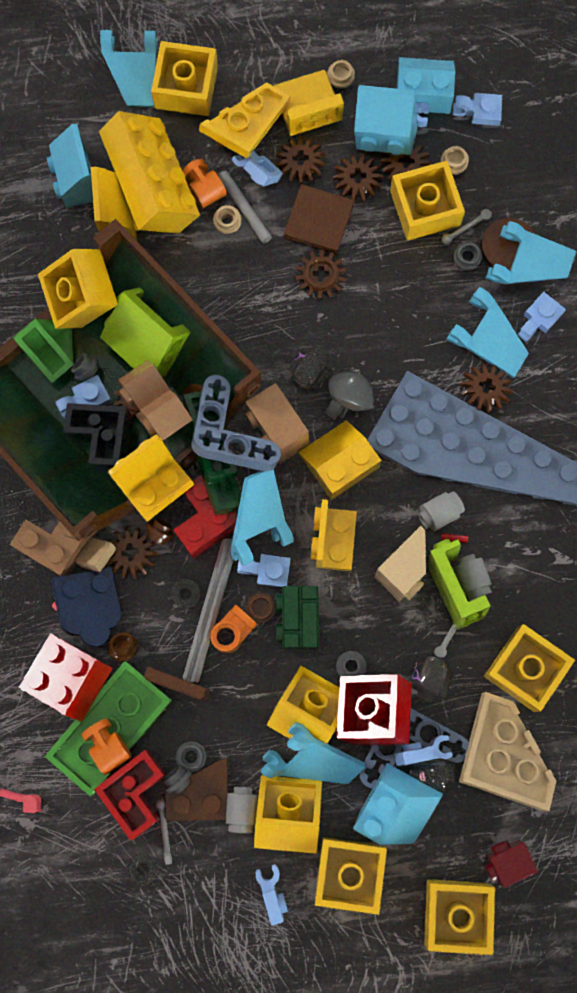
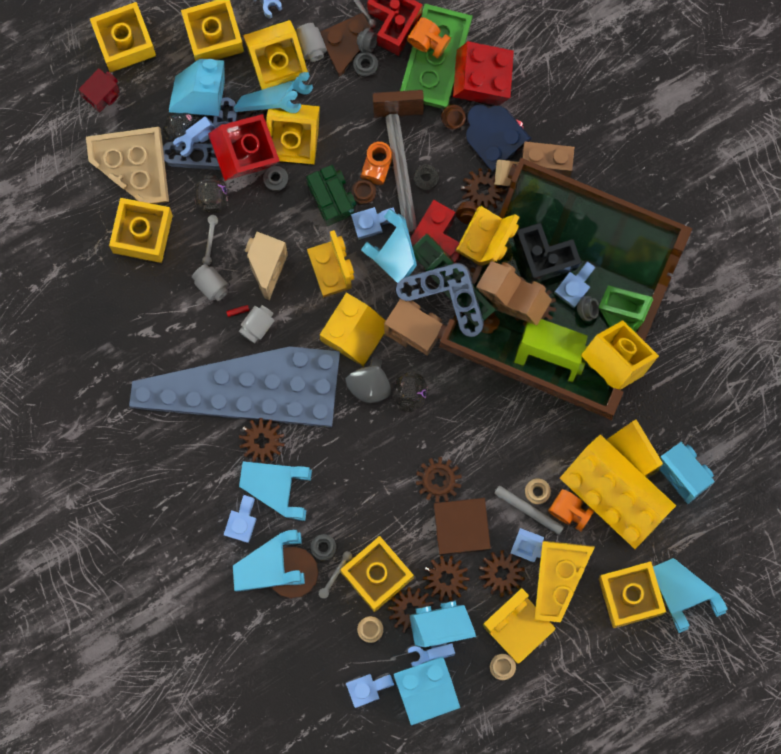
camera: 155 degrees right, 0 degrees up
lime panel [427,539,490,630] -> none

